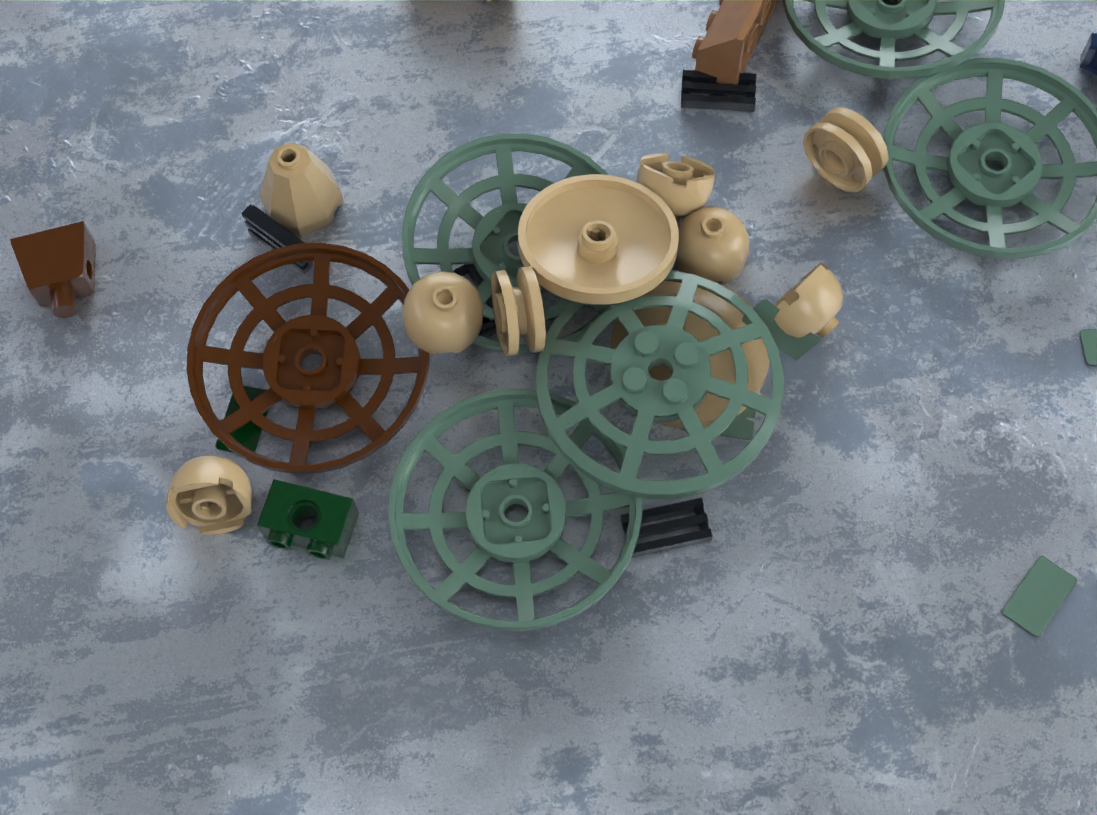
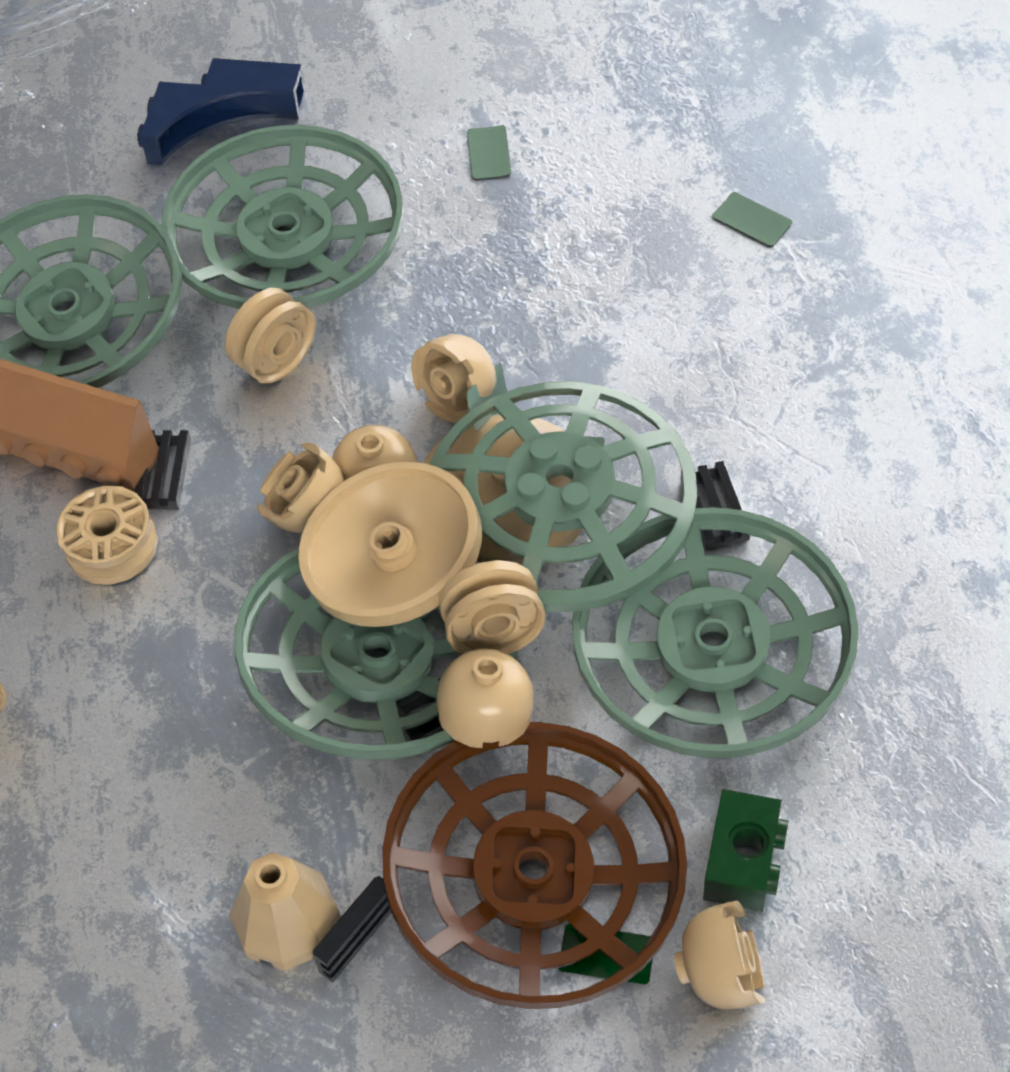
camera: 90 degrees left, 10 degrees down
none -> tan wheel [56,486,158,585]

